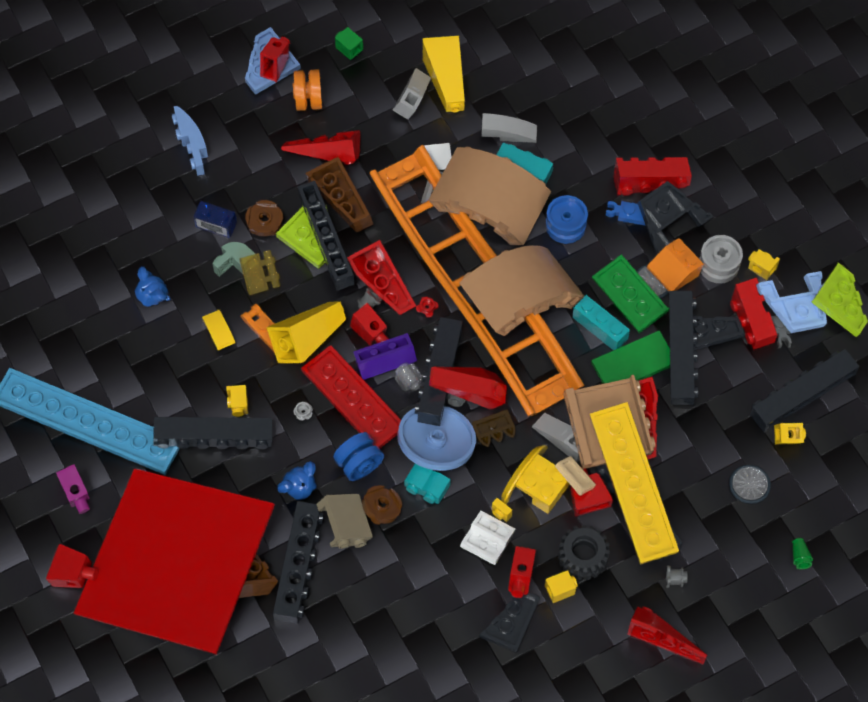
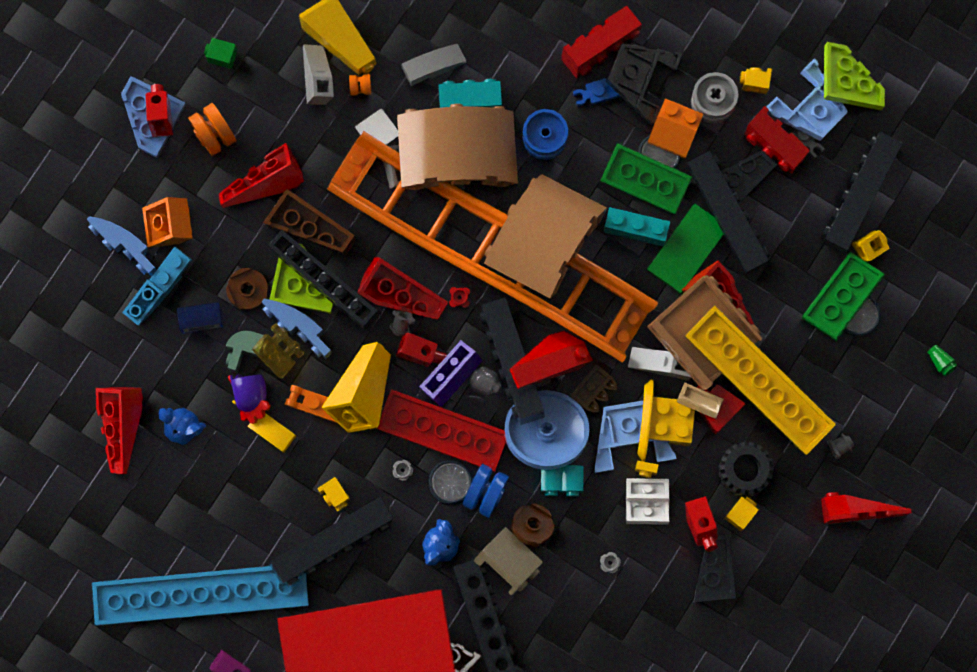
camera: 30 degrees left, 15 degrees up
none -> red wedge [96,387,143,474]
none -> dark azure slope [122,247,192,326]
none -> orange slope [142,197,193,248]
none -> dark purple piece [228,374,270,424]
none -> medium blue slope [262,299,332,359]
none -> orange wheel [349,74,371,96]
none -> clear wheel [428,460,473,504]
none -> light blue wing [594,401,676,473]
none -> light grey plate [600,552,621,573]
none -> green tile [802,252,885,342]

